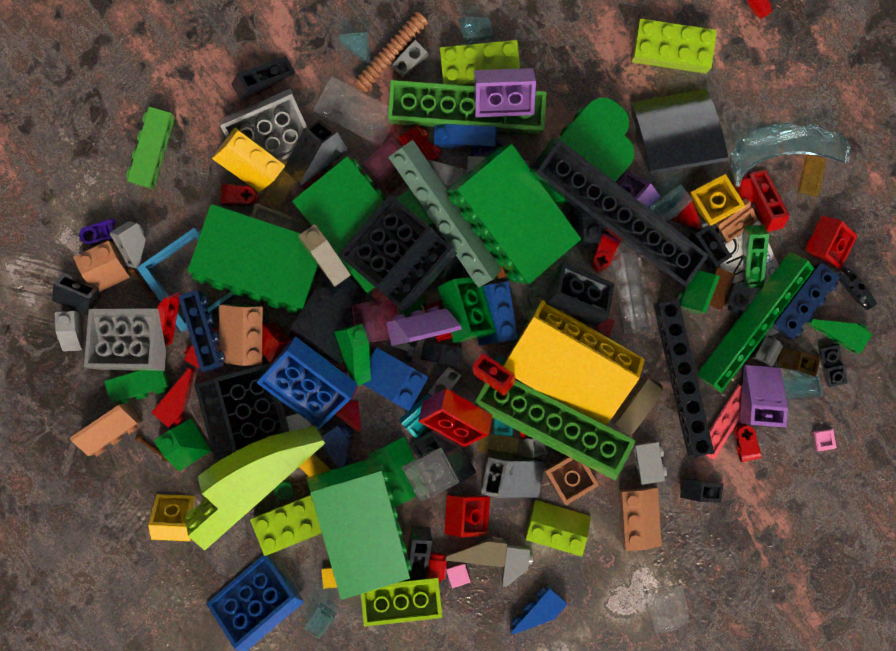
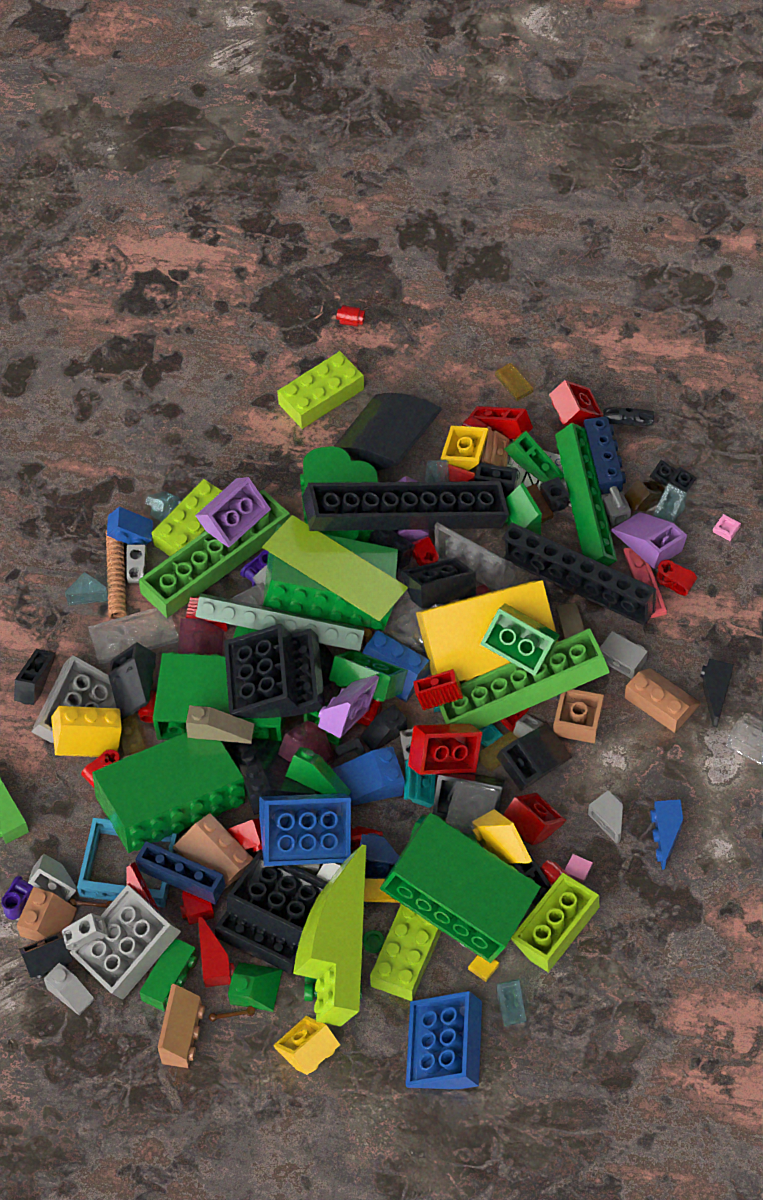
camera: 45 degrees left, 30 degrees down
blue slope [433,124,497,149] -> none
dark tan slope [446,536,507,567] -> none
lime slope [524,500,591,557] -> none
black slope [680,478,724,503] -> none
clear light blue windscreen [730,123,851,187] -> none
green slope [806,319,873,354] -> none
none -> light grey leg [62,913,108,950]
none -> blue brick [107,506,153,546]
none -> lime sticker [262,515,408,621]
none -> yellow slope [472,809,532,864]
none -> green slope [480,604,560,676]
none -> black slope [700,658,734,728]

